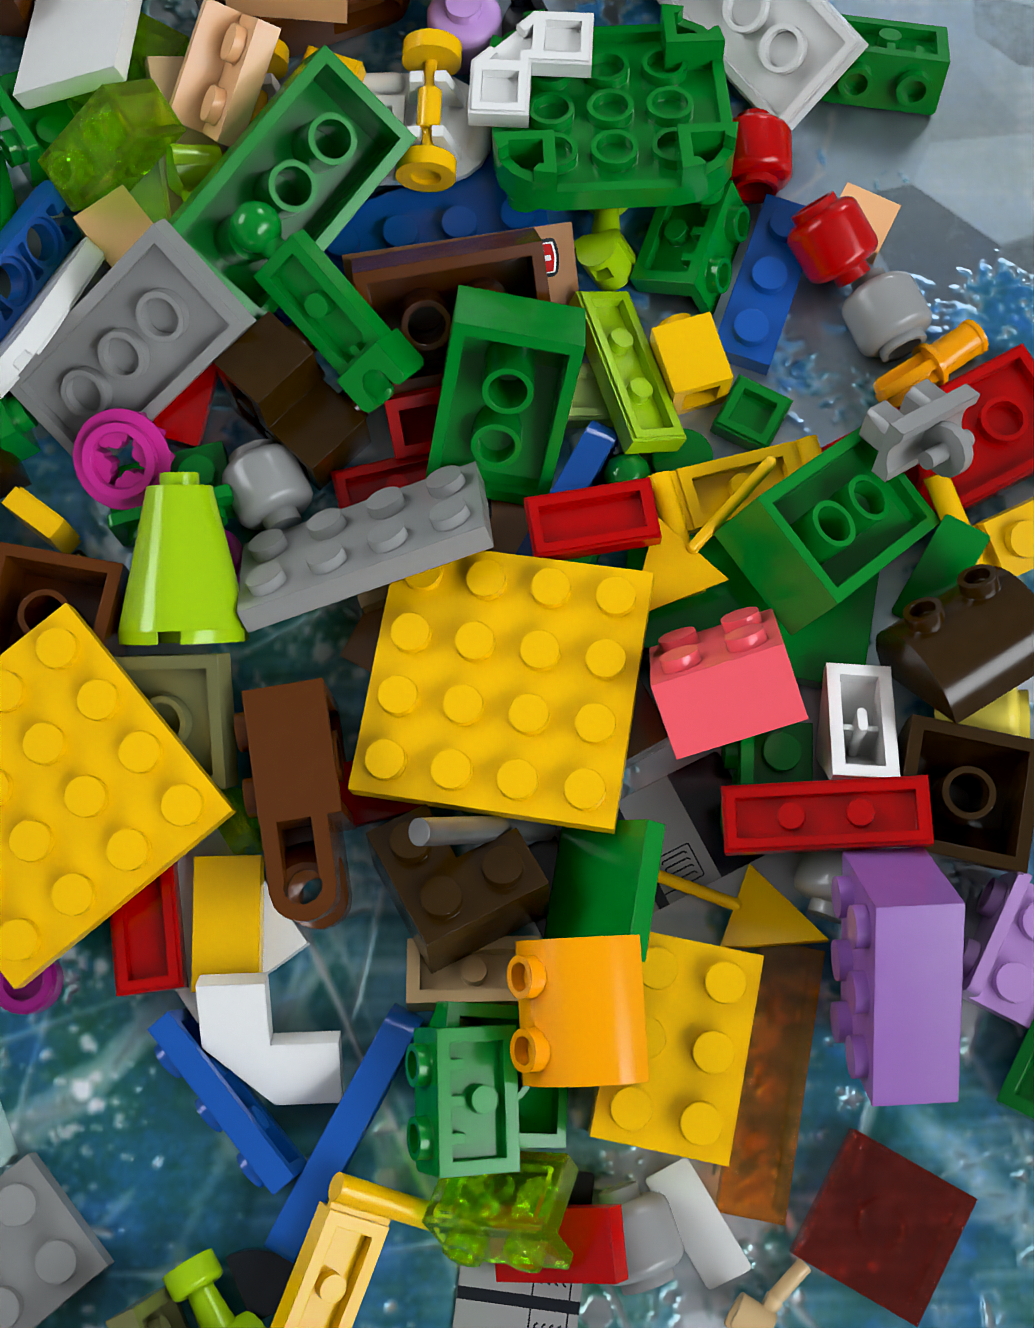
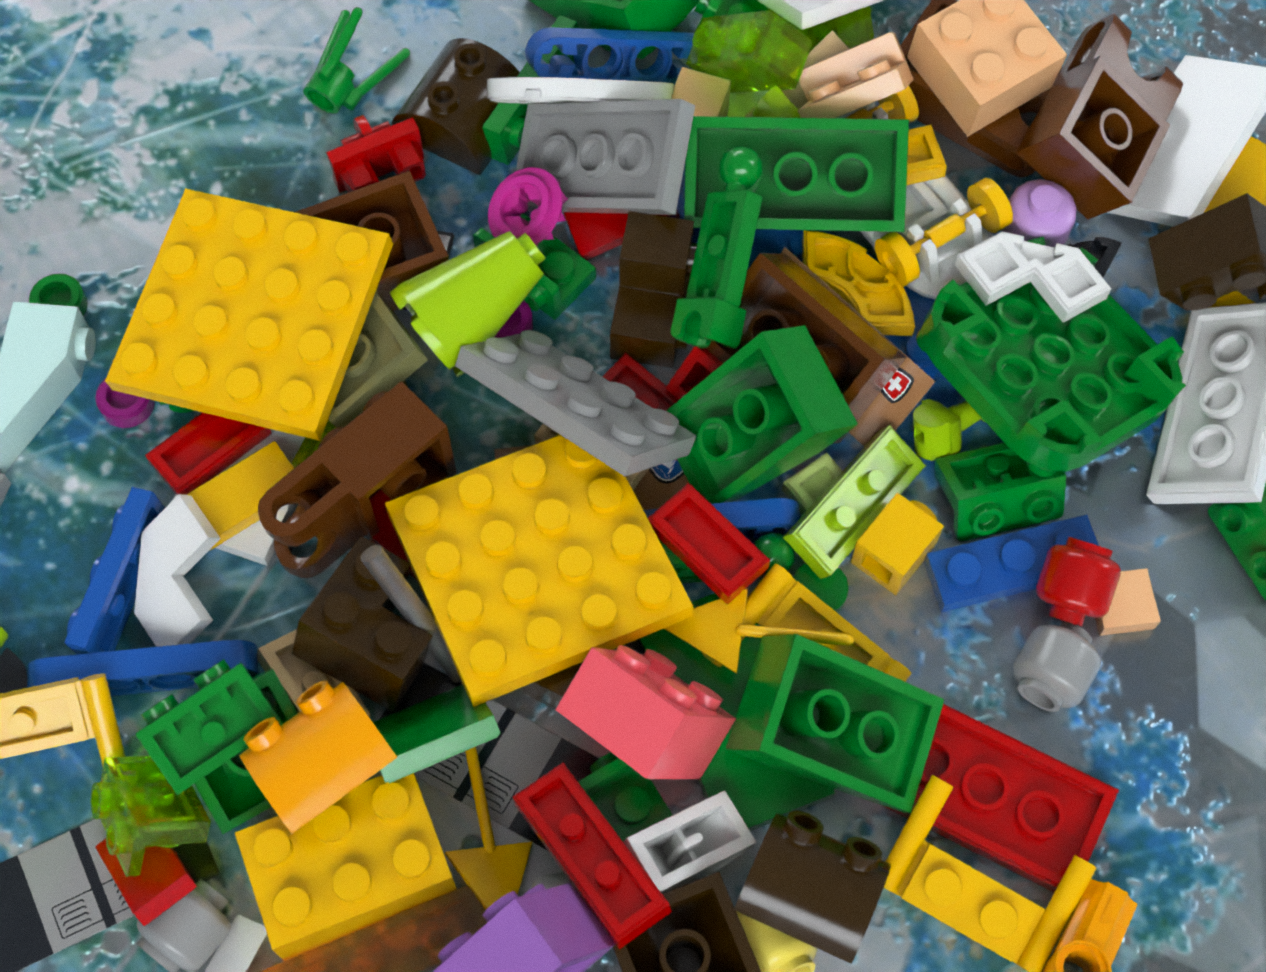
camera: 55 degrees right, 10 degrees down
yellow tile [1,486,81,554] -> none
light grey head [222,439,313,530] -> none
green tile [710,374,794,451] -> none
red head [729,108,793,204] -> none
light grey hips [859,379,980,482] -> none
light orange axle [873,319,989,408] -> none
green sticker [892,515,990,618] -> none
none -> yellow tile [802,230,915,336]

